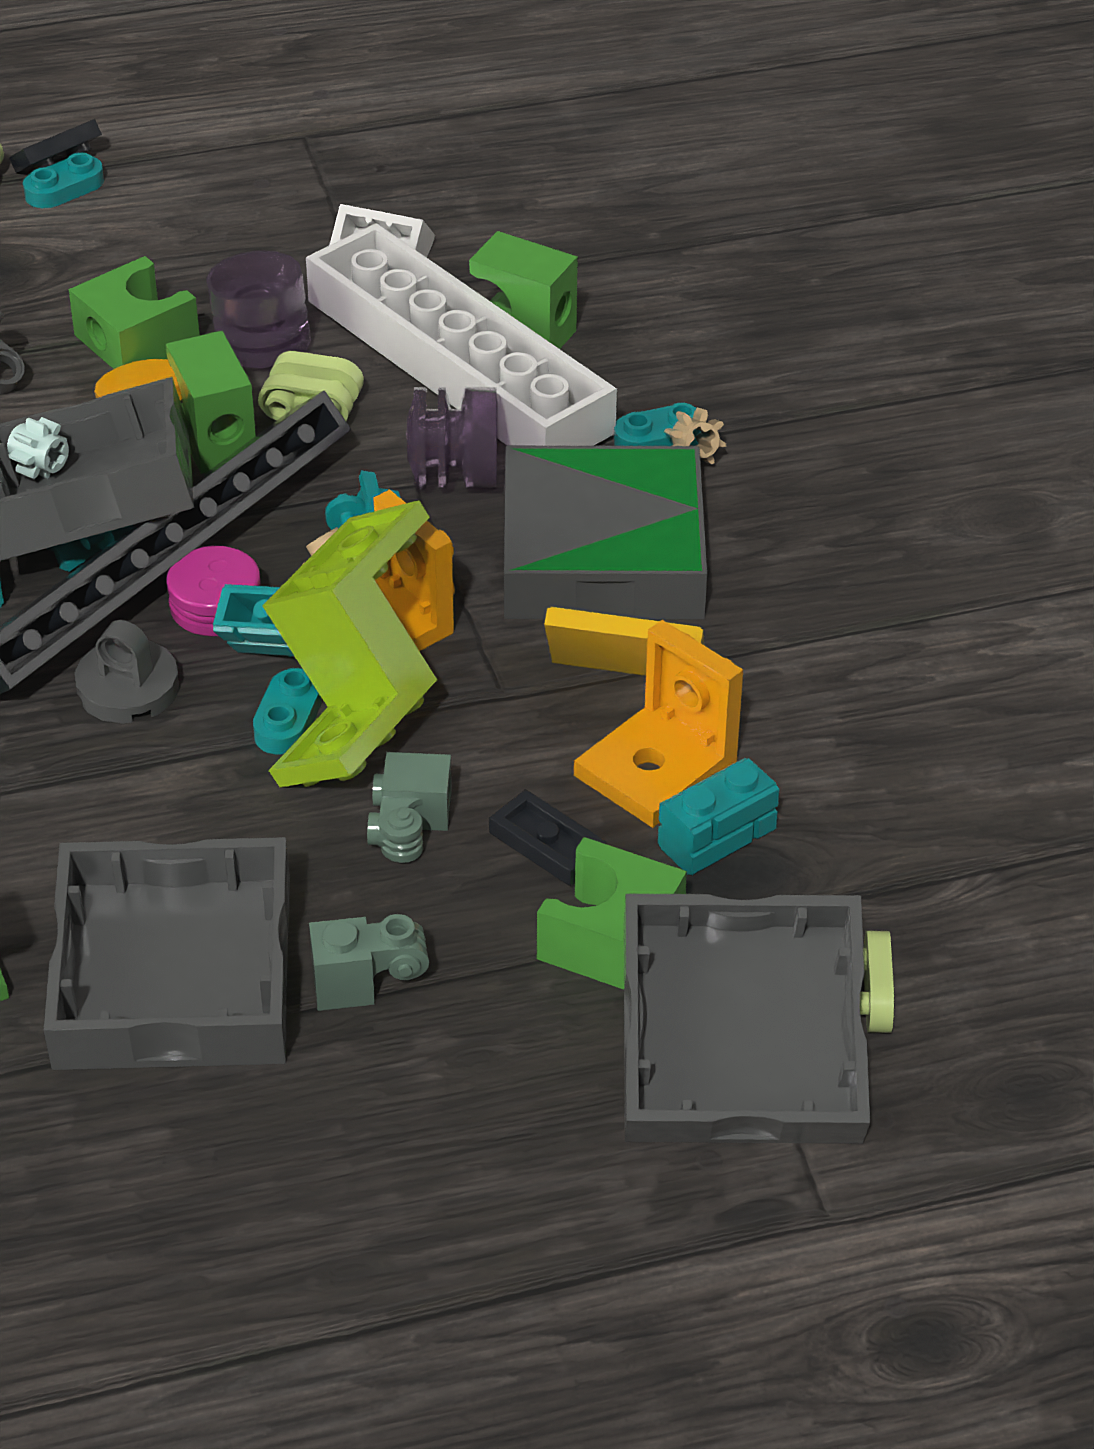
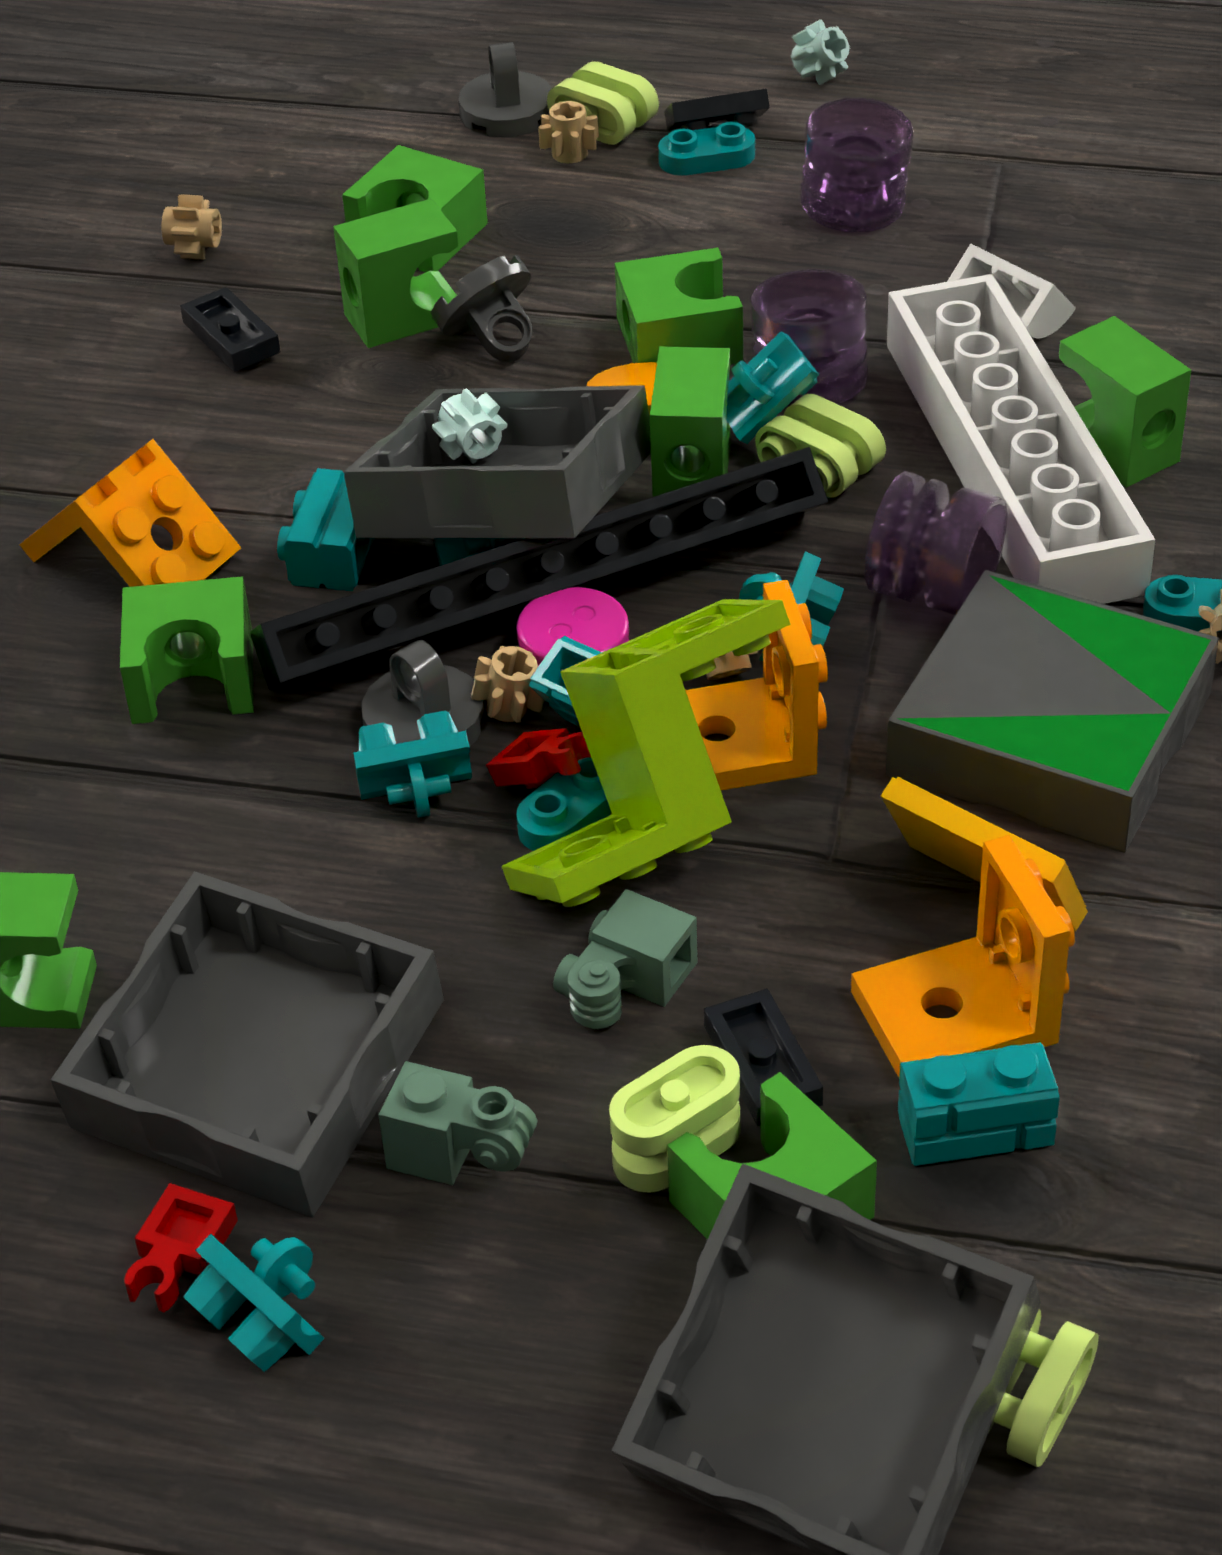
camera: 30 degrees right, 0 degrees up
none -> red plate [124,1183,238,1312]
none -> teal hips [183,1234,324,1372]
none -> teal hips [353,710,472,818]
none -> tan gear [471,646,544,723]
none -> red plate [486,728,591,789]
none -> yellowish green brick [609,1045,740,1192]
none -> teal hips [727,331,819,444]
none -> light aqua gear [791,20,850,85]
none -> clear purple wheel [800,98,914,232]

